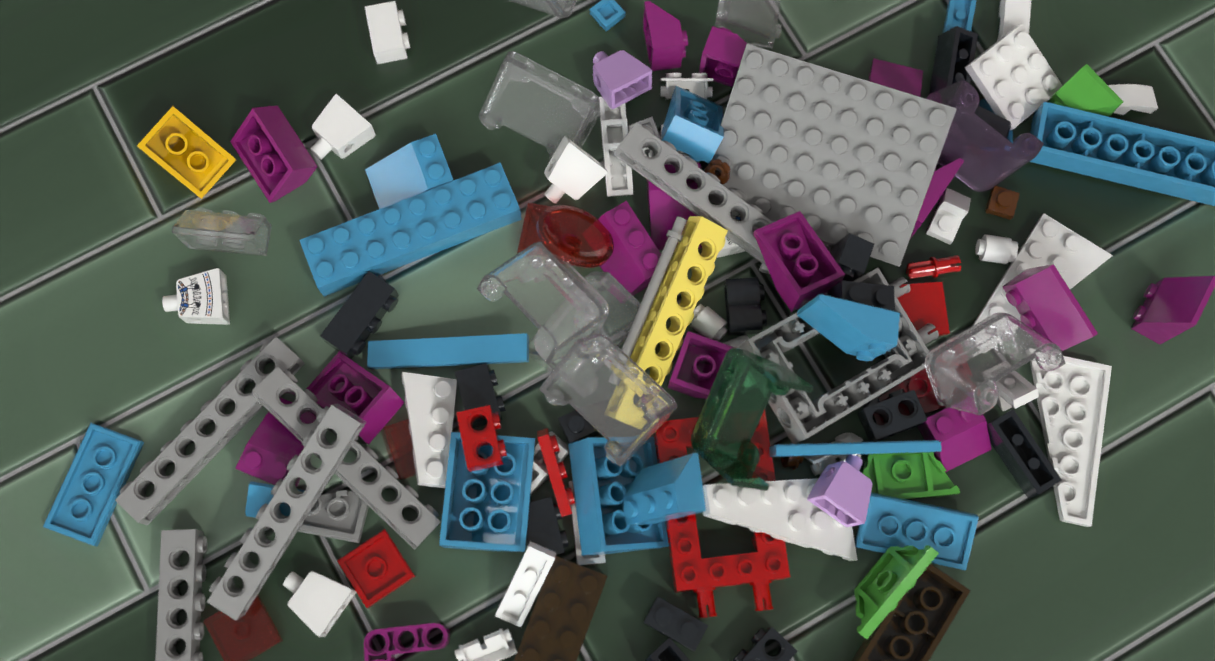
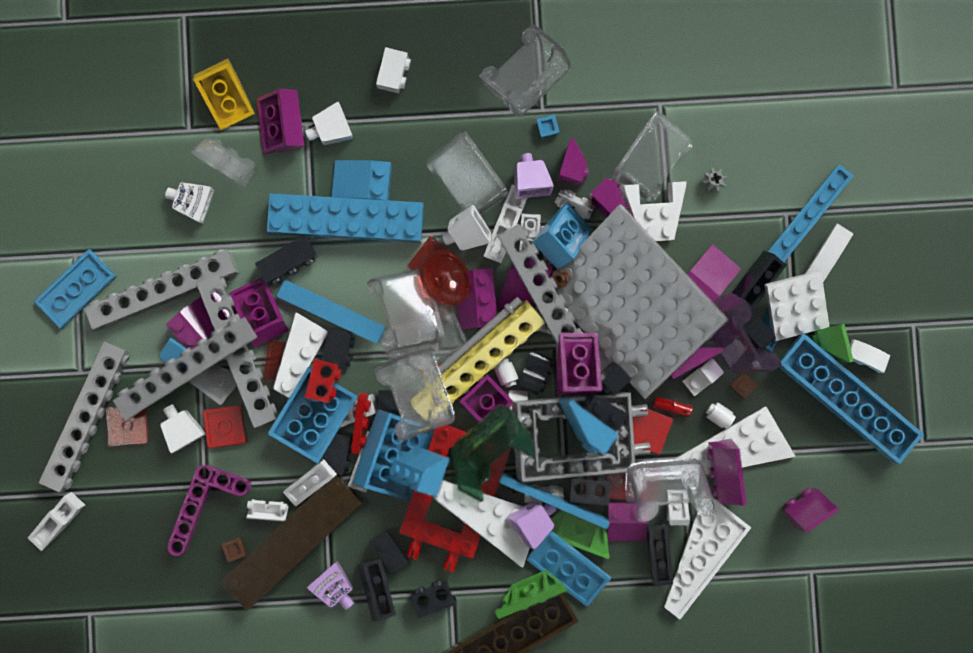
camera: 30 degrees right, 10 degrees up
none -> white wing [620,182,686,241]

